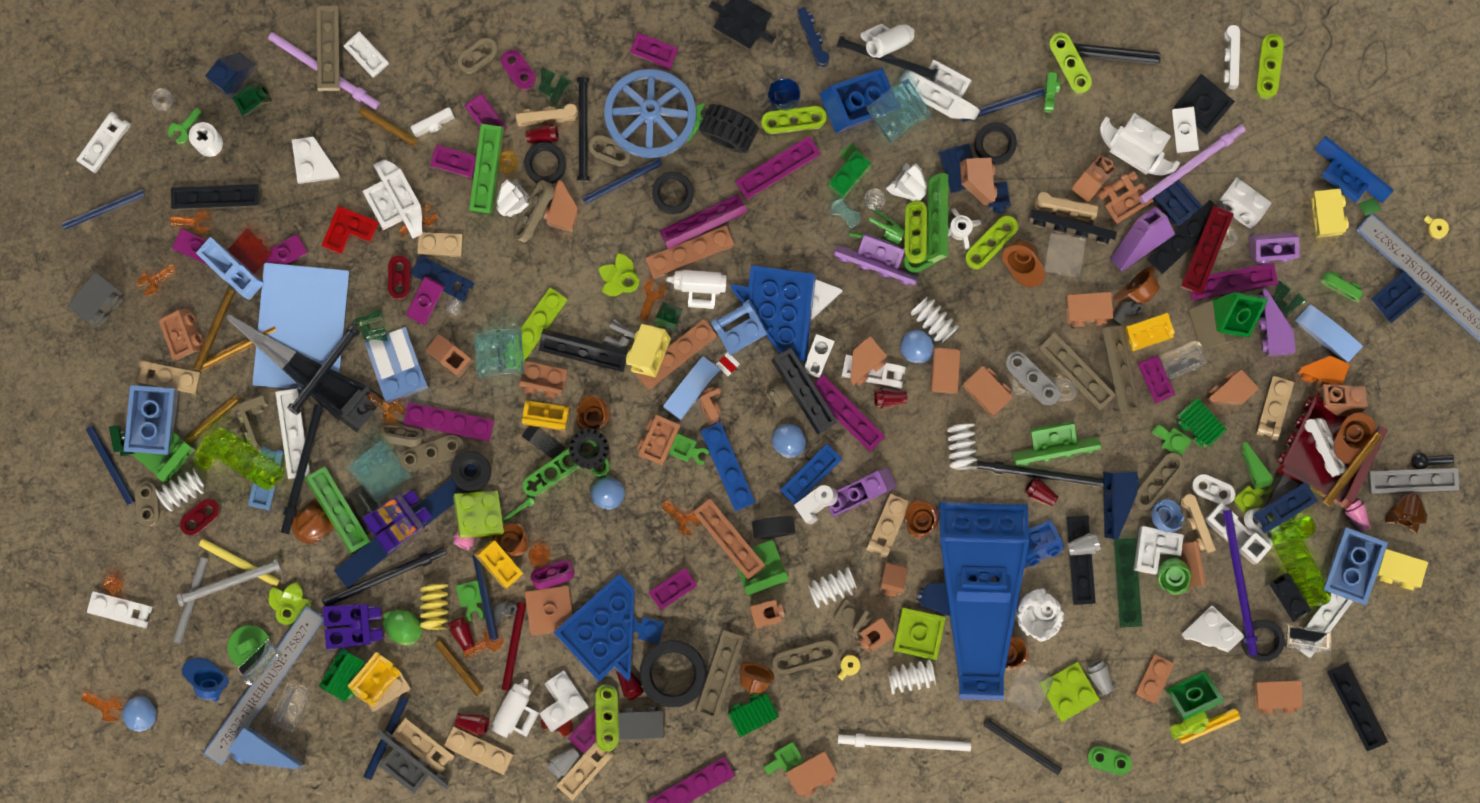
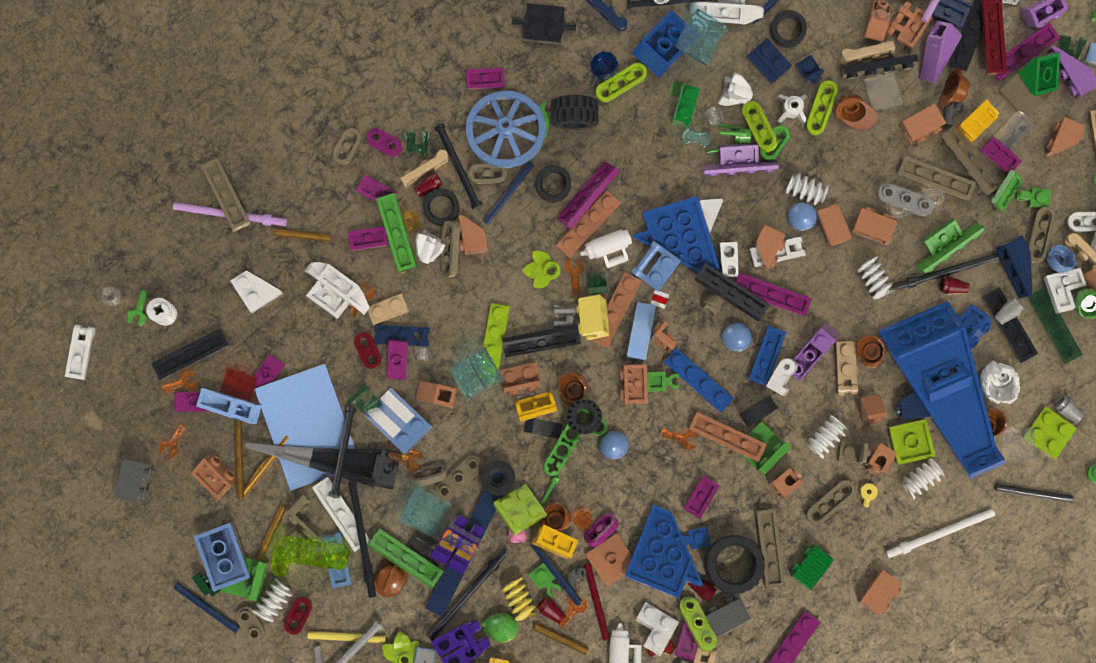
camera: 25 degrees left, 0 degrees up
dark blue bar [61,189,146,231] -> none
tan plate [136,361,201,395] -> none
dark blue slope [205,52,257,99] -> none
dark green bracket [232,83,272,116] -> none
red plate [321,206,379,255] -> none
white plate [343,31,389,79] -> none
magenta plate [403,402,494,442] -> none
white plate [411,108,455,138] -> none
magenta plate [735,136,821,201] -> none
dark orange piece [739,662,774,695] -> none
bright green plate [763,742,804,775] -> none
dark red cone [874,387,907,409] -> none
bright green plate [927,172,949,263] -> none
nougat slope [960,158,997,205] -> none
green brick [1176,398,1227,449] -> none
none -> bright green plate [991,170,1023,212]

